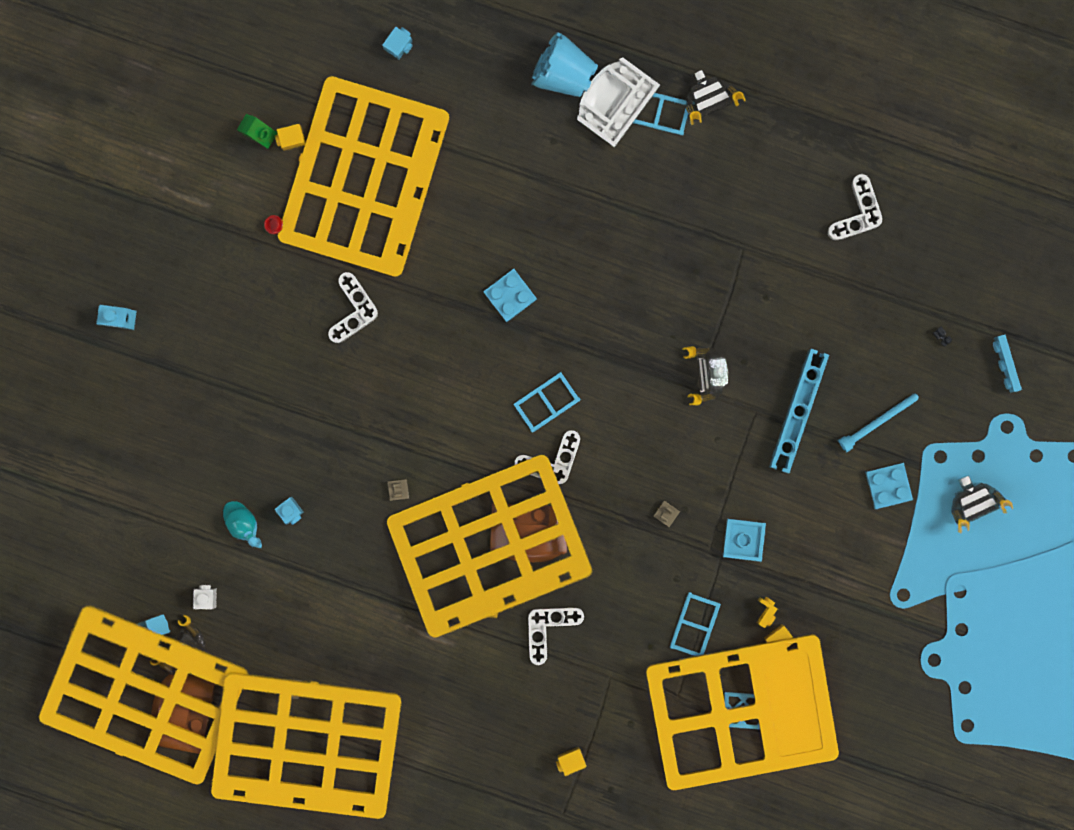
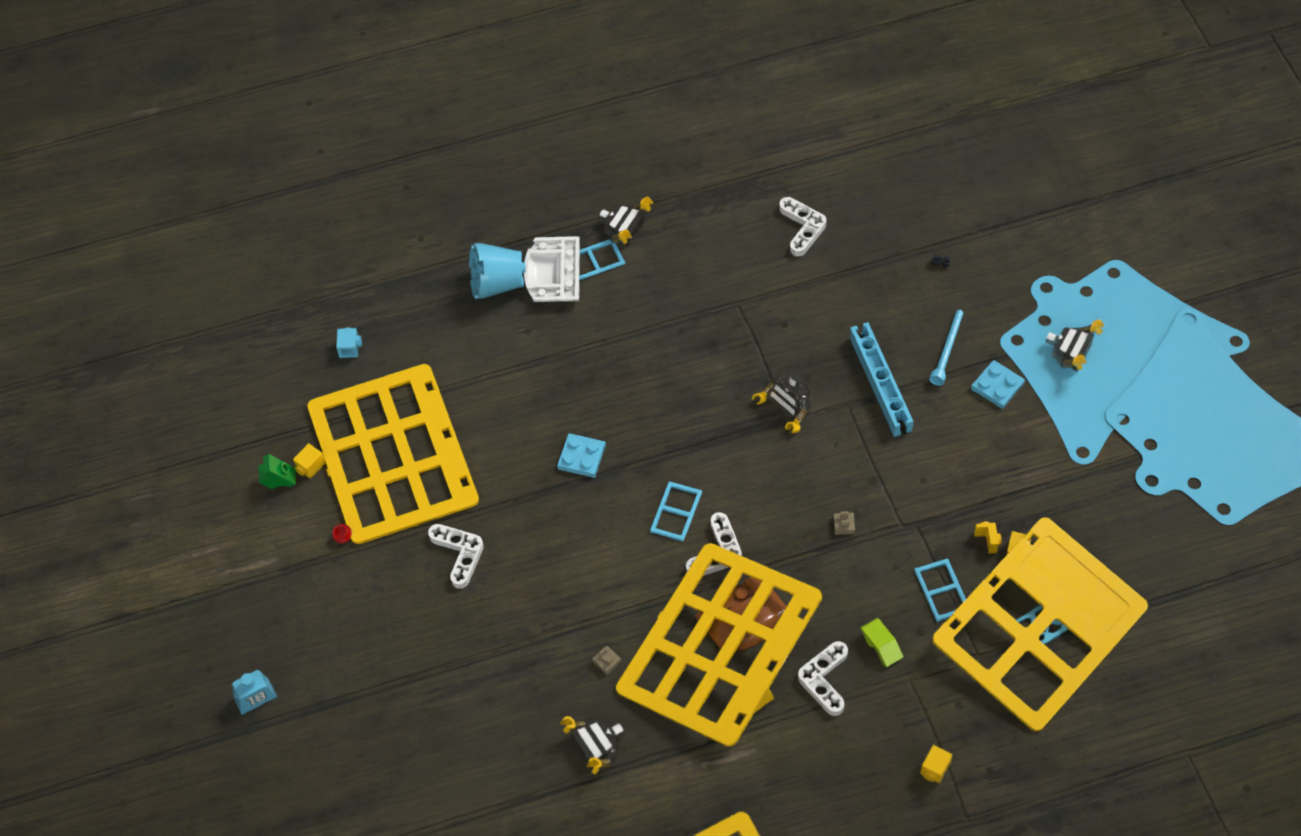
camera: 30 degrees left, 30 degrees down
teal hair [223,501,262,548] -> none
medium azure brick [275,497,304,525] -> none
medium azure plate [723,519,766,562] -> none
medium azure plate [993,335,1022,392] -> none
none -> torso [560,717,625,774]
none -> lime slope [860,618,903,667]

